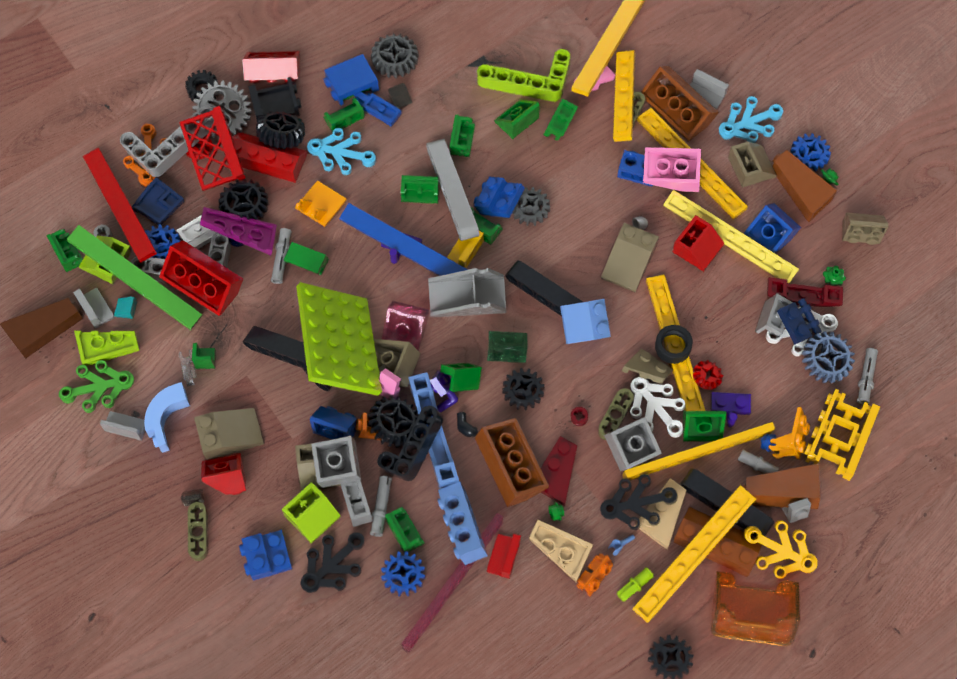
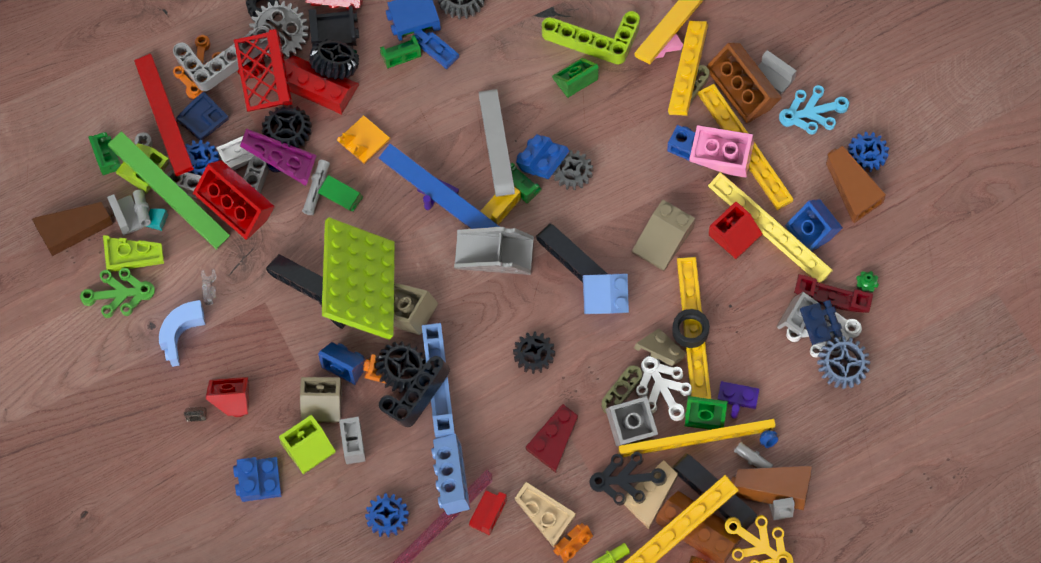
camera: 10 degrees right, 0 degrees up
light grey panel [100,411,145,441] -> none
olive beam [188,502,208,561] -> none
green panel [192,343,216,369] -> none
dark tan slope [194,408,264,460] -> none
black plant [300,532,365,593] -> none
medium azure plant [307,128,376,175] -> none
light grey brick [311,436,361,488] -> none
light grey pin [370,476,392,537] -> none
bright pink slope [379,368,401,400] -> none
clear pink slope [382,301,429,351] -> none
green hinge [385,507,424,554] -> none
clear smoke slope [388,83,412,109] -> none
green hinge [401,175,439,204] -> none
dark purple plate [430,369,458,413] -> none
green panel [440,363,482,392] -> none
green hinge [450,115,475,157] -> none
black arm [457,412,478,437] -> none
dark orange slope [475,418,549,507] -> none
clear green brick [487,331,528,363] -> none
green hinge [543,98,578,141] -> none
green plate [548,502,564,521] -> none
dark red bush [571,407,588,426] -> none
medium blue hand [608,535,635,555] -> none
light grey hinge [632,216,648,230] -> none
red gear [693,360,724,390] -> none
dark tan slope [728,141,777,188] -> none
light orange plate [769,407,810,460] -> none
yellow fence [804,389,880,481] -> none
green plant [821,168,839,186] -> none
dark tan slope [842,213,888,245] -> none
light grey pin [857,348,878,405] -> none
none -> light grey pin [133,190,151,226]

